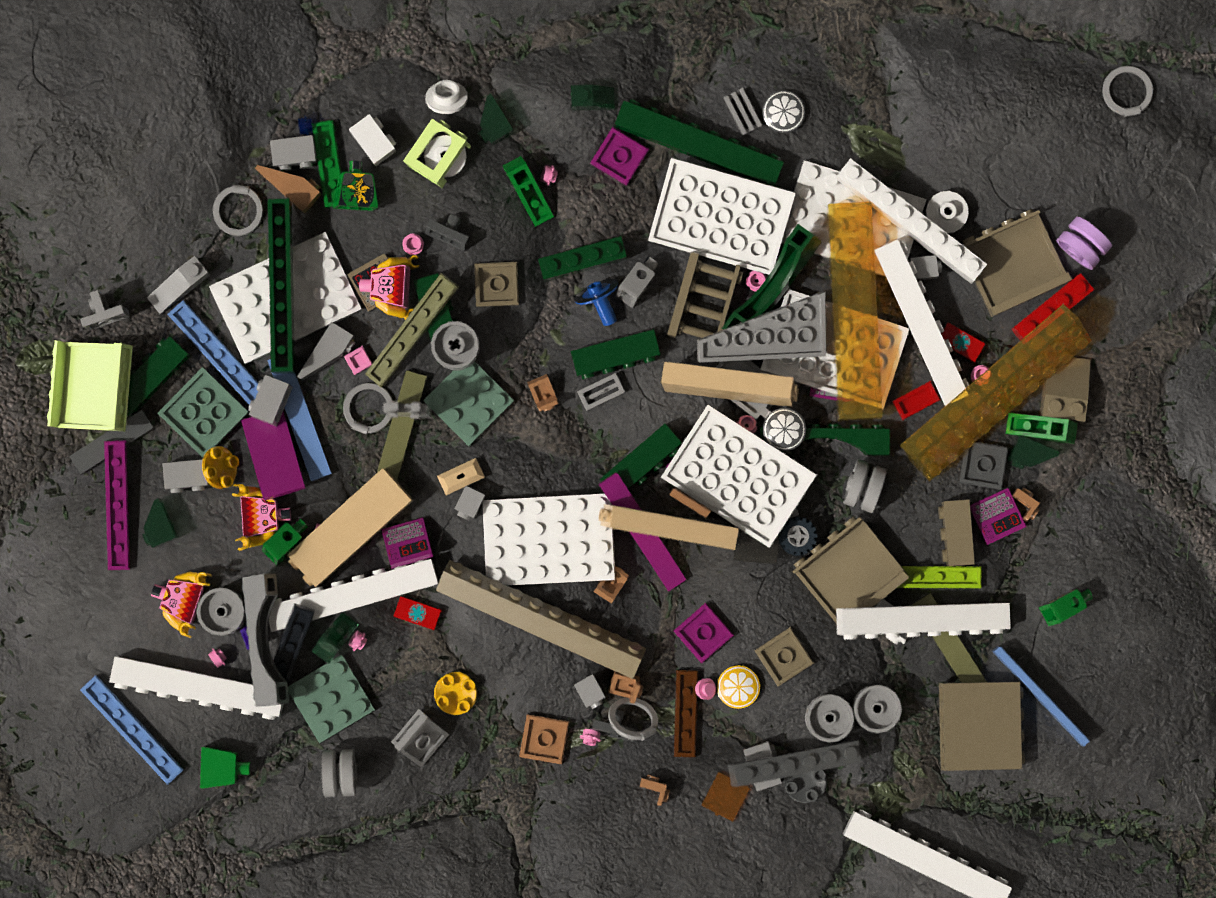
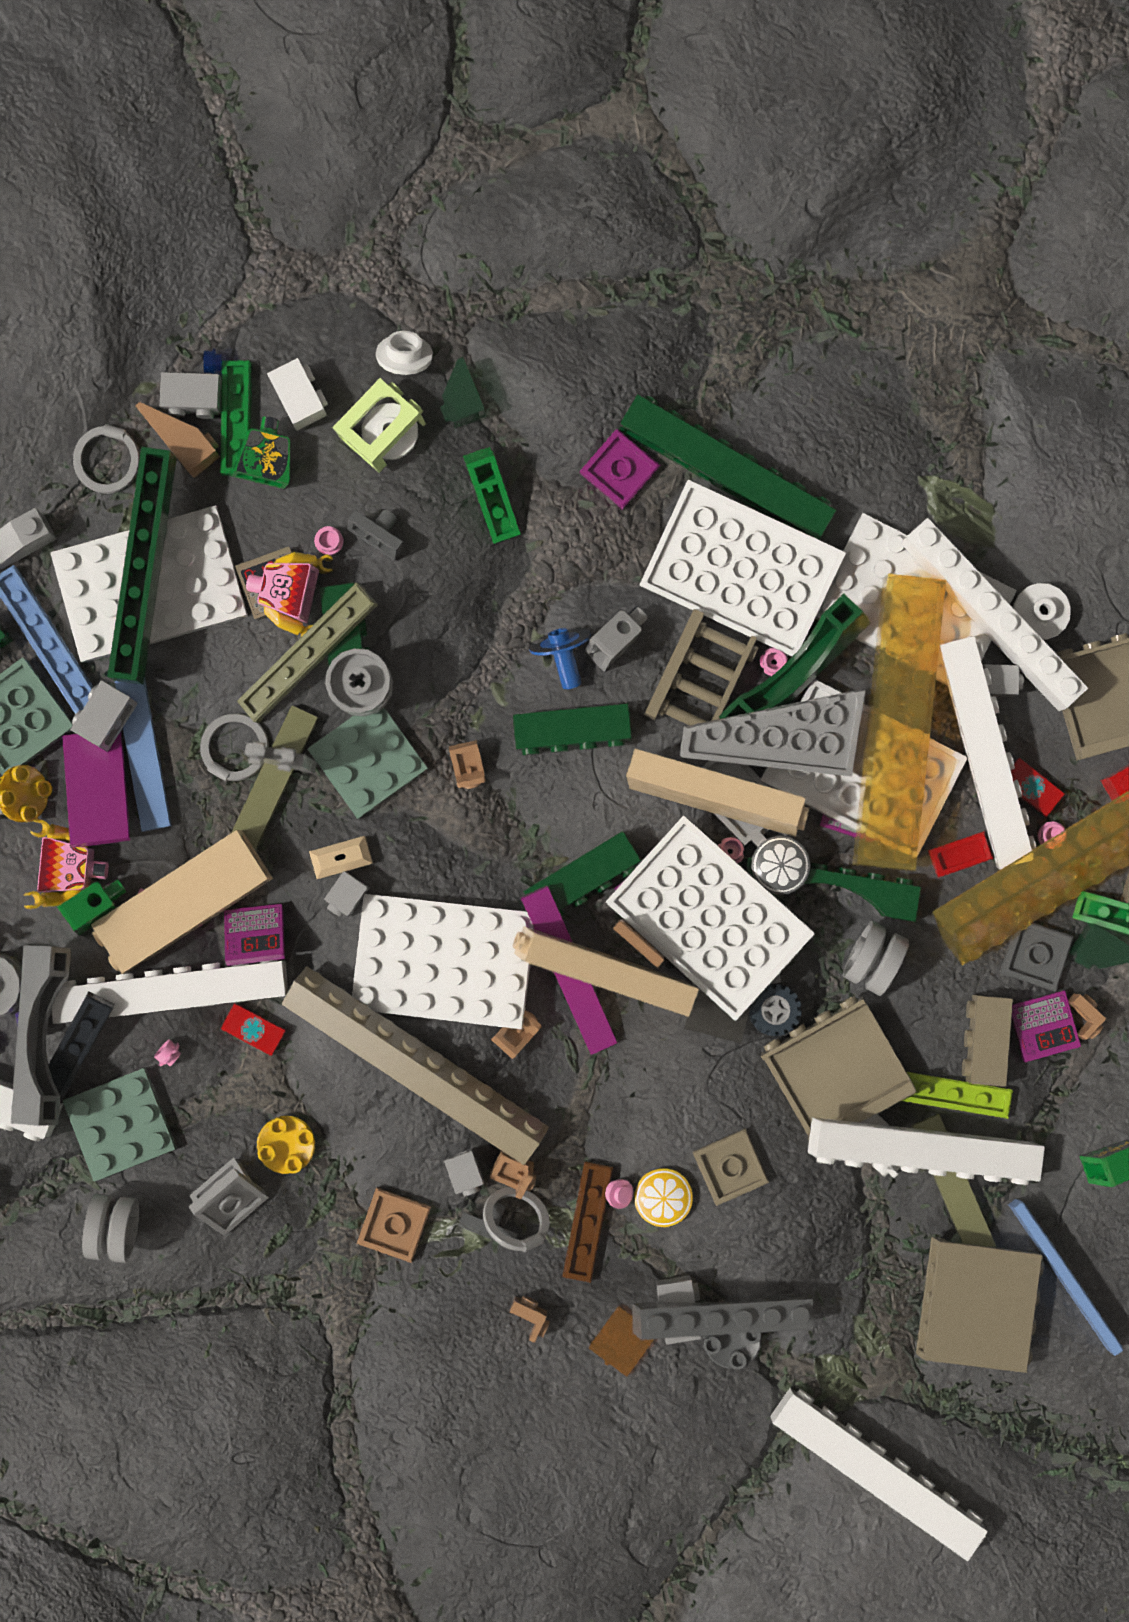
camera: 10 degrees right, 0 degrees up
light grey slope [297,322,356,380] -> none
clear green slope [312,612,359,664] -> none
bright pink tile [344,346,373,375] -> none
dark tan tile [474,262,519,307] -> none
dark green brick [538,236,627,282] -> none
bright pink plate [540,165,558,186] -> none
clear green slope [571,85,615,111] -> none
light grey tile [577,373,625,411] -> none
bright pink plate [580,729,601,746] -> none
magenta tile [673,603,734,663] -> none
light grey tile [723,88,762,136] -> none
dish [762,90,805,133] -> none
light grey wheel [805,694,854,742] -> none
light grey wheel [852,684,902,733] -> none

